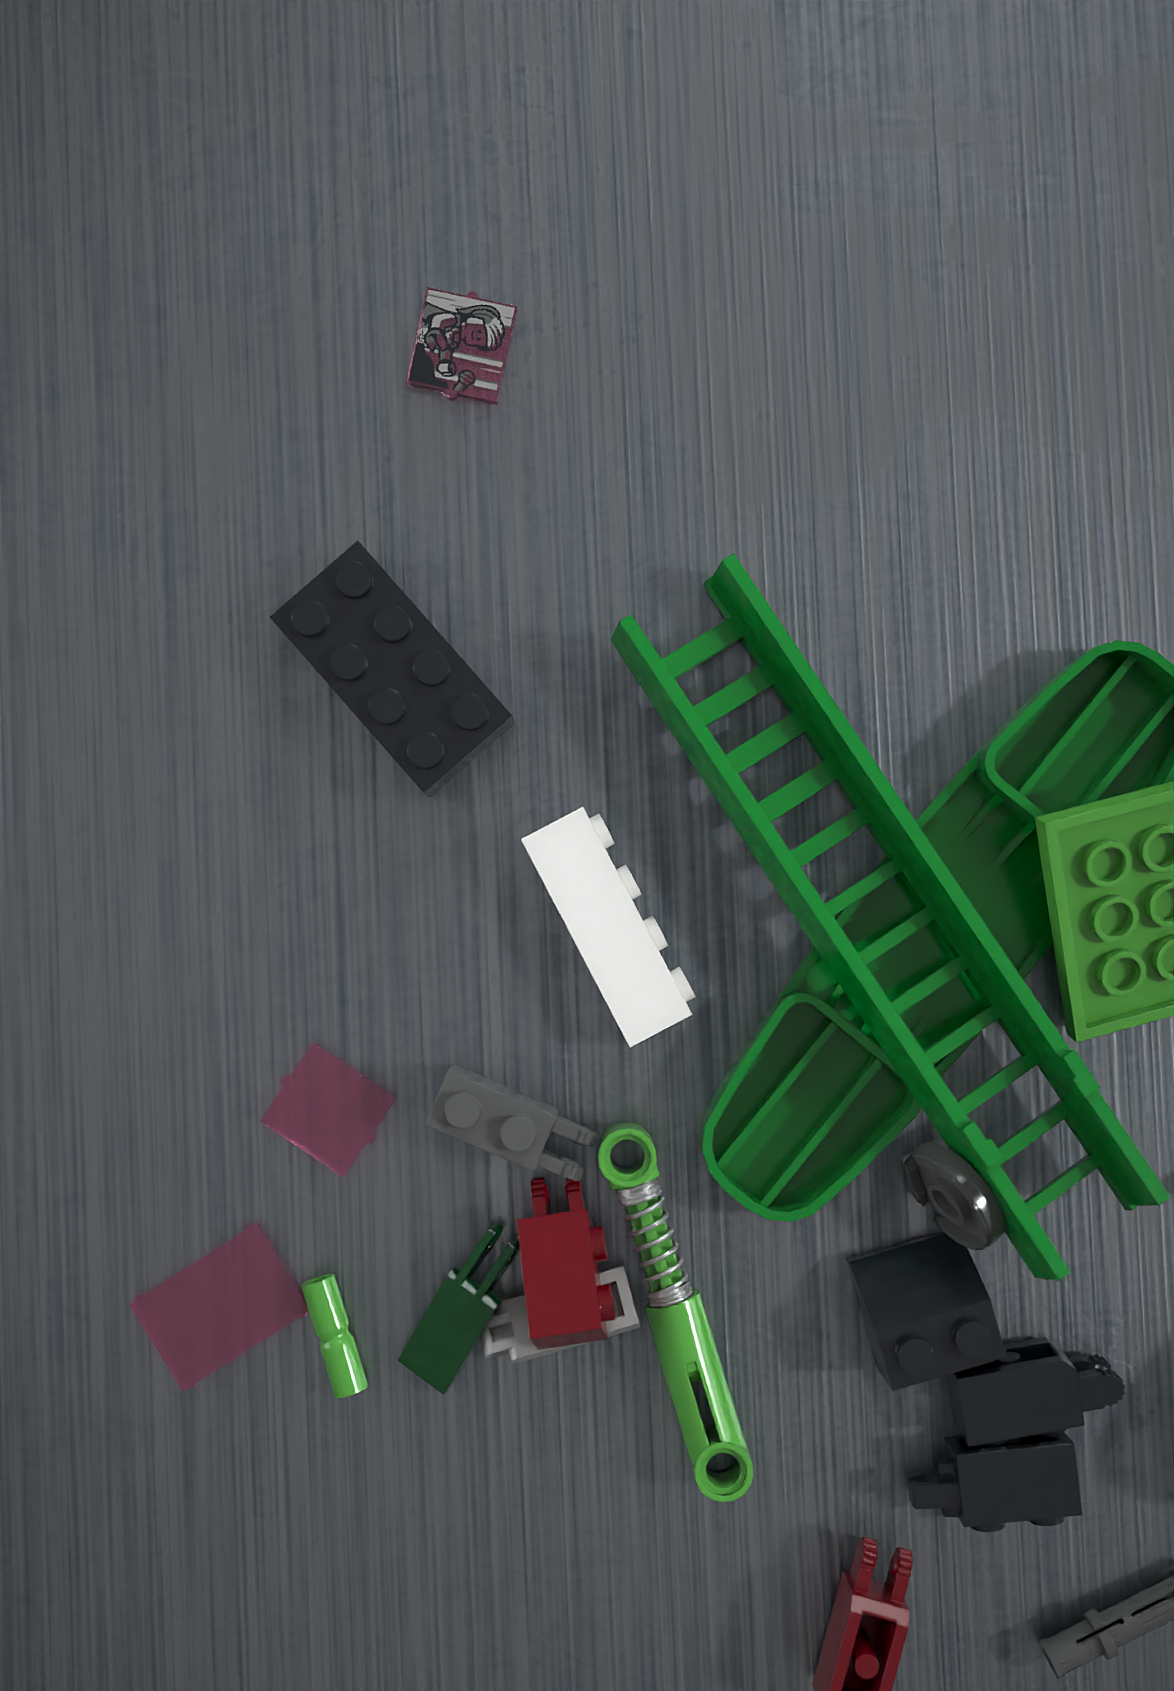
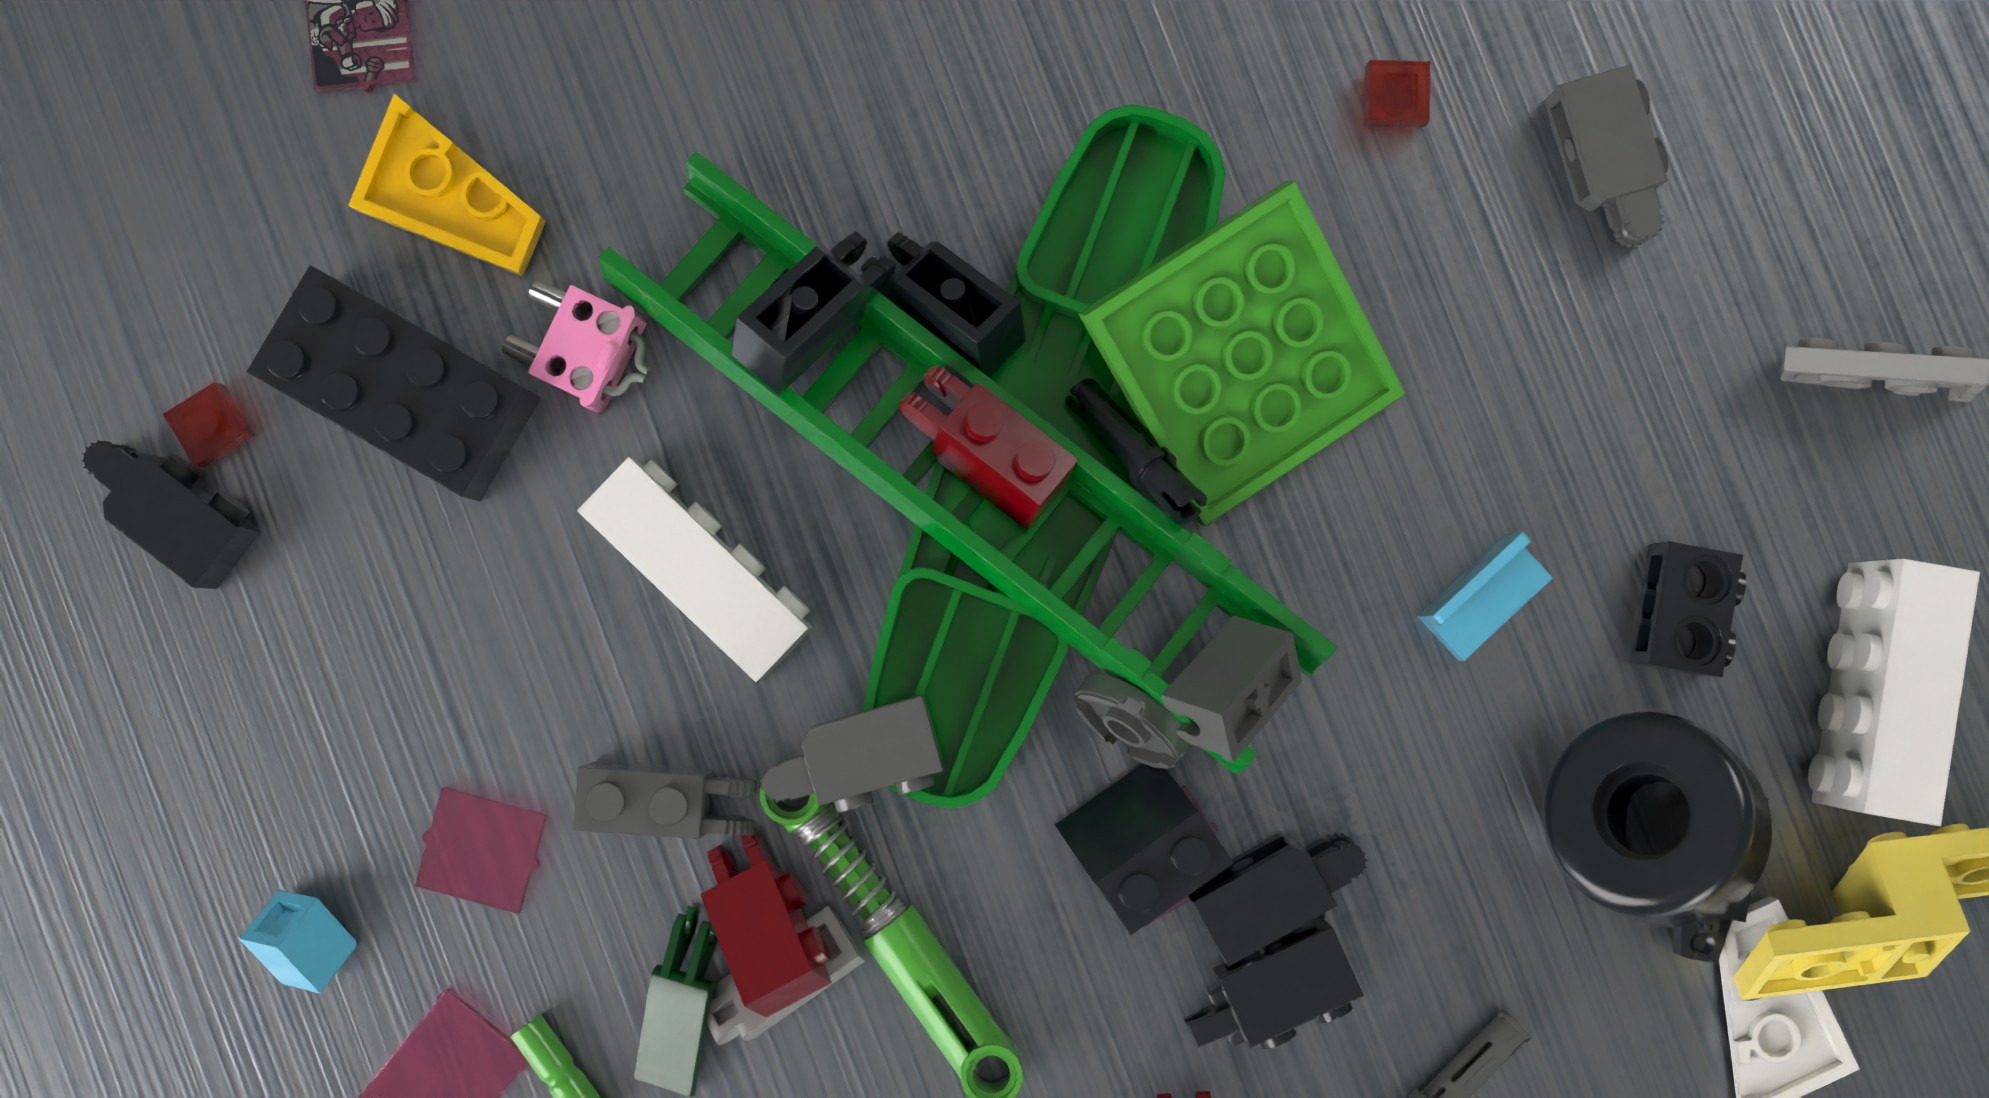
camera: 20 degrees left, 0 degrees up
none -> black hinge [82,440,261,589]
none -> clear red plate [163,382,255,467]
none -> medium azure panel [239,890,356,993]
none -> yellow wing [348,93,546,277]
none -> bright pink piece [502,280,651,413]
none -> black hinge [732,231,897,395]
none -> dark grey hinge [760,694,944,812]
none -> black hinge [860,232,1026,378]
none -> dark red hinge [898,365,1078,531]
none -> black pin [1065,378,1207,525]
none -> dark grey hinge [1162,615,1302,763]

